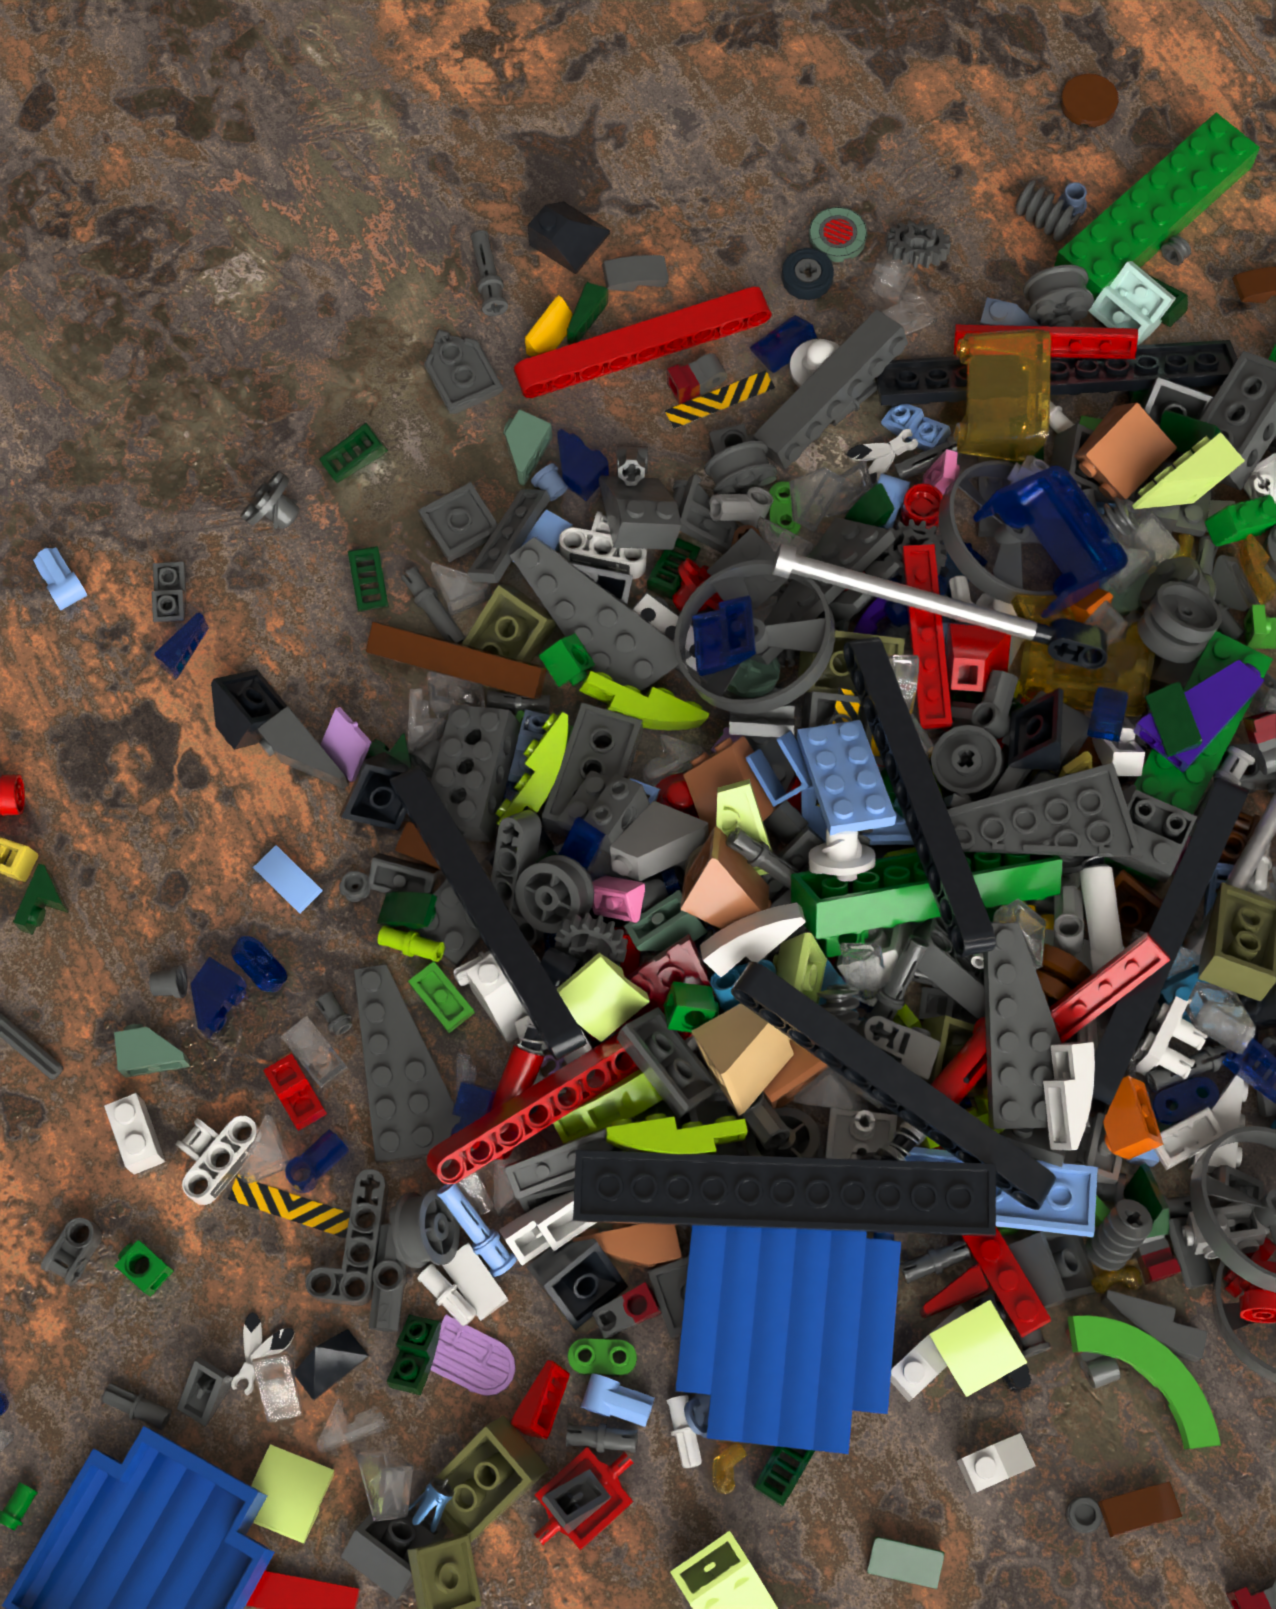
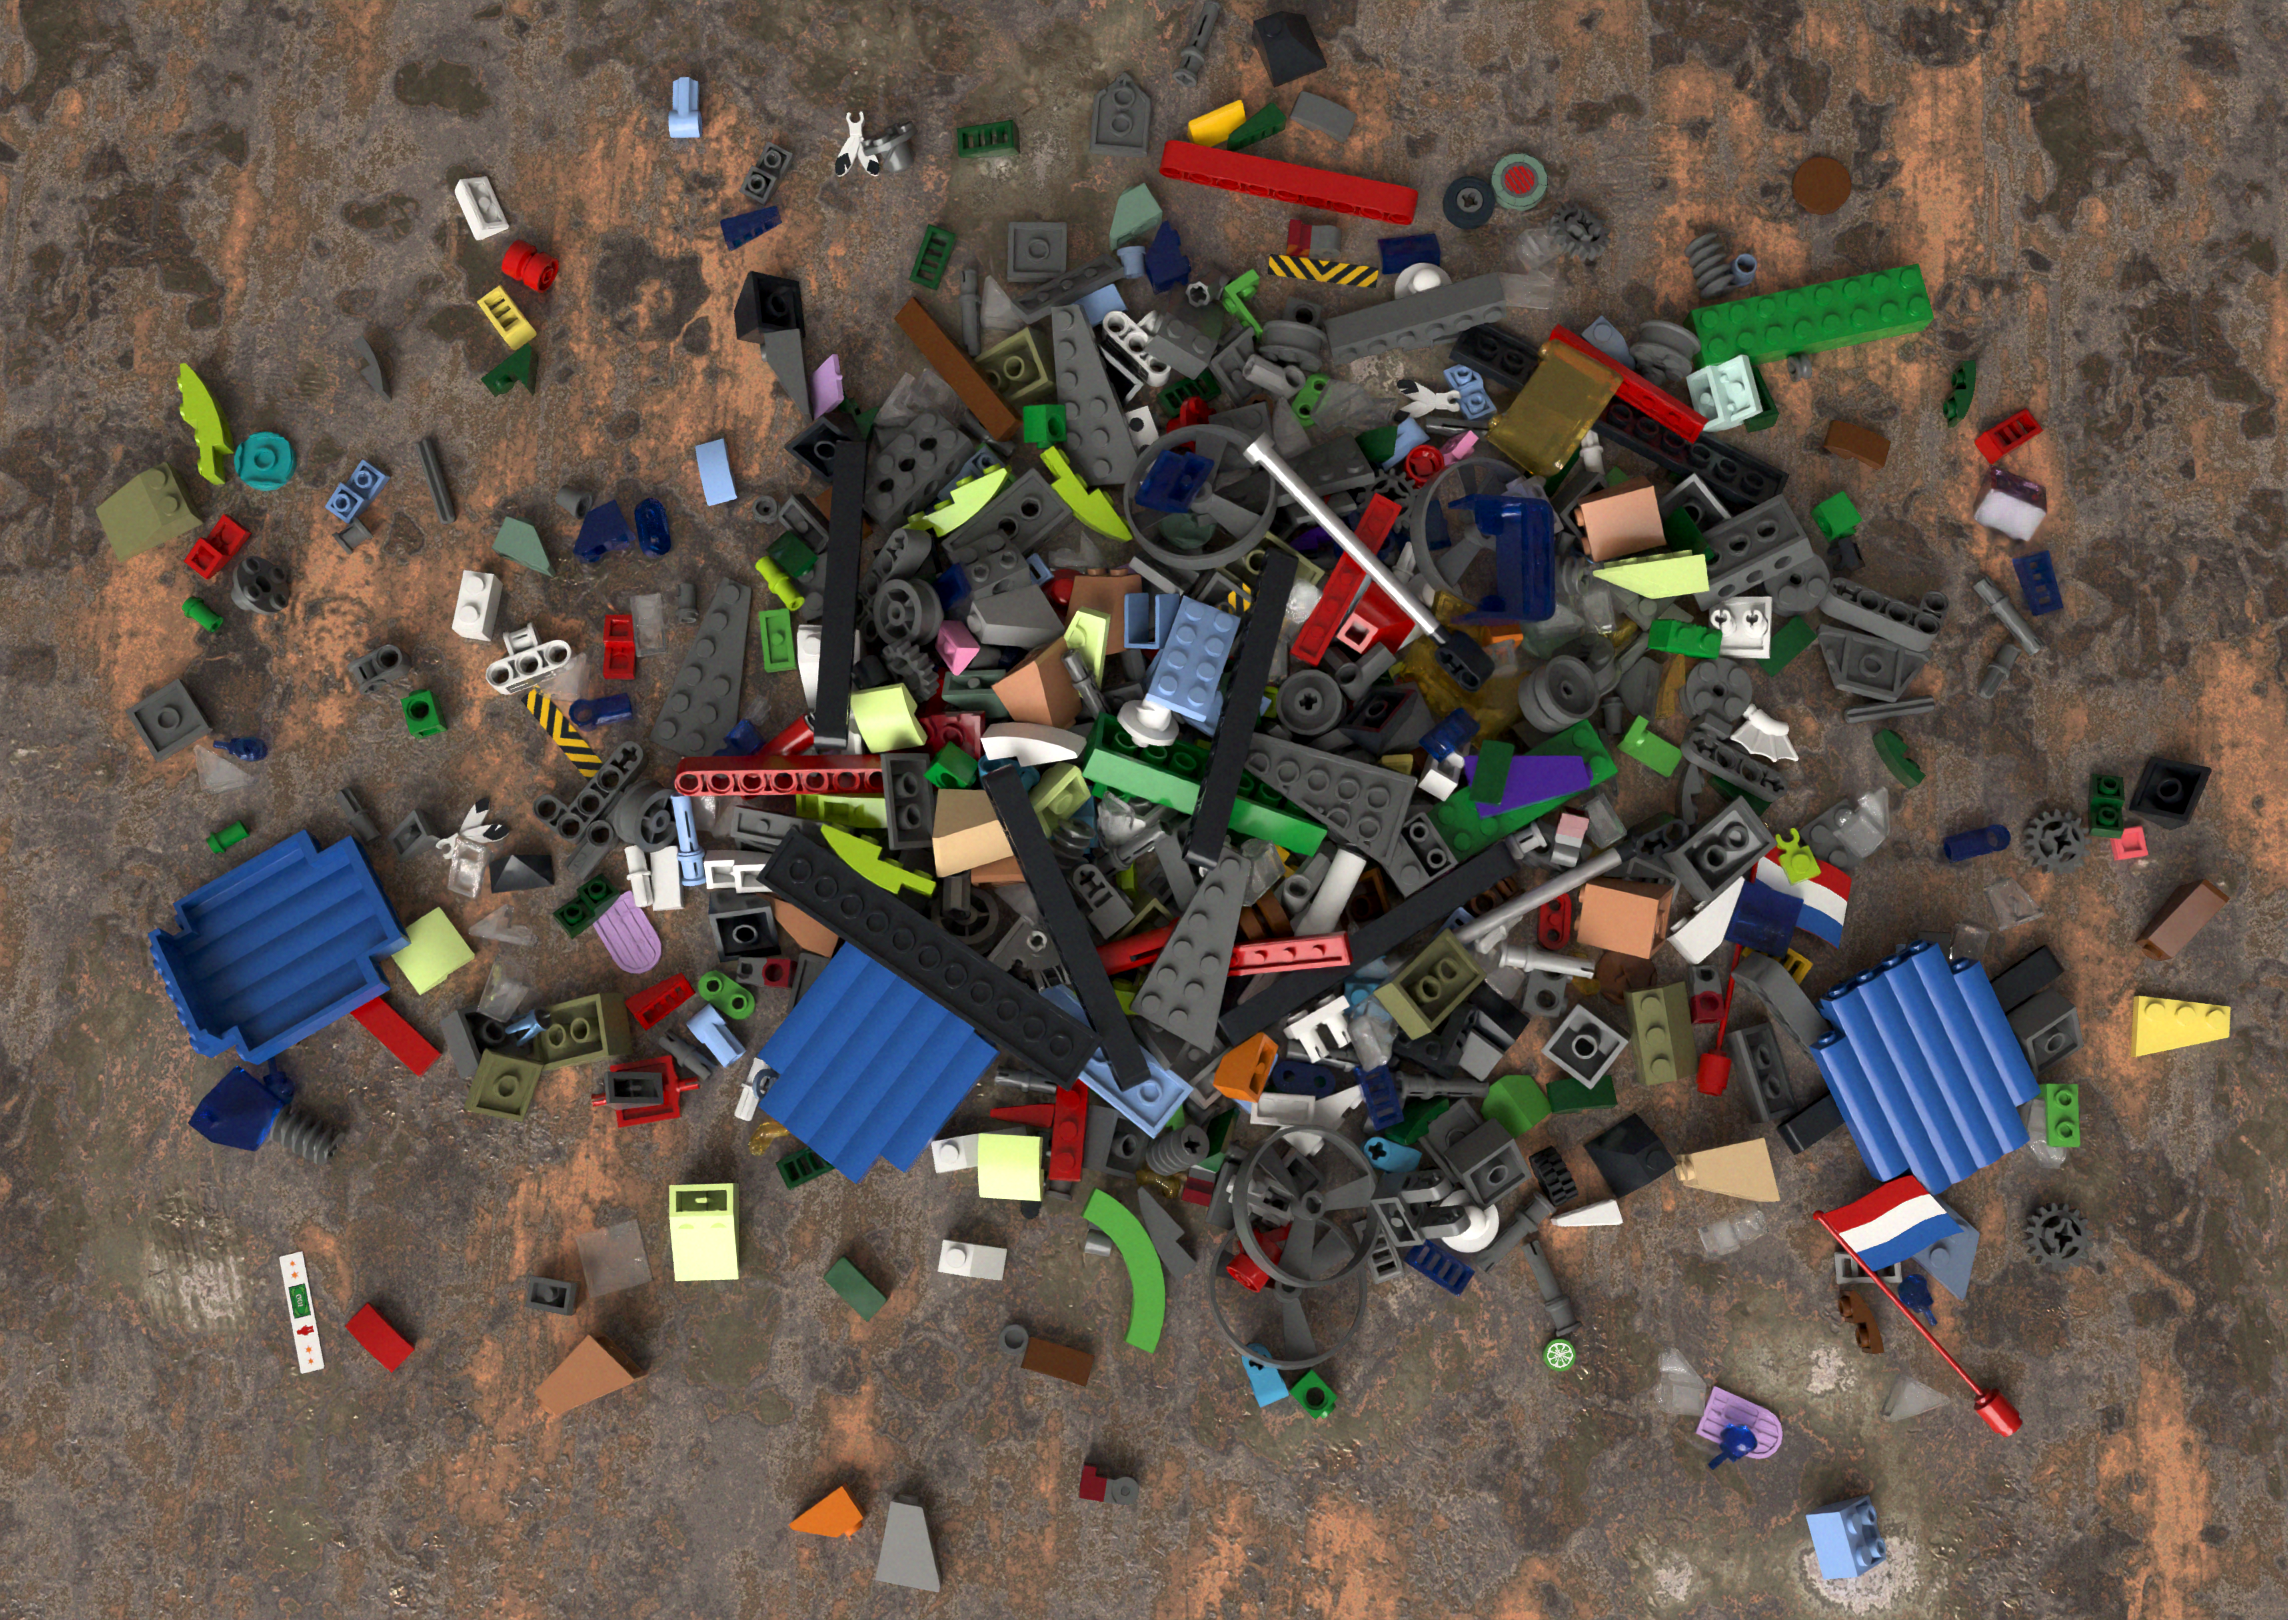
camera: 25 degrees right, 10 degrees up
white slope [1043,1042,1095,1150] -> none
none -> white piece [835,112,880,177]
none -> bright green bracket [1222,269,1263,344]

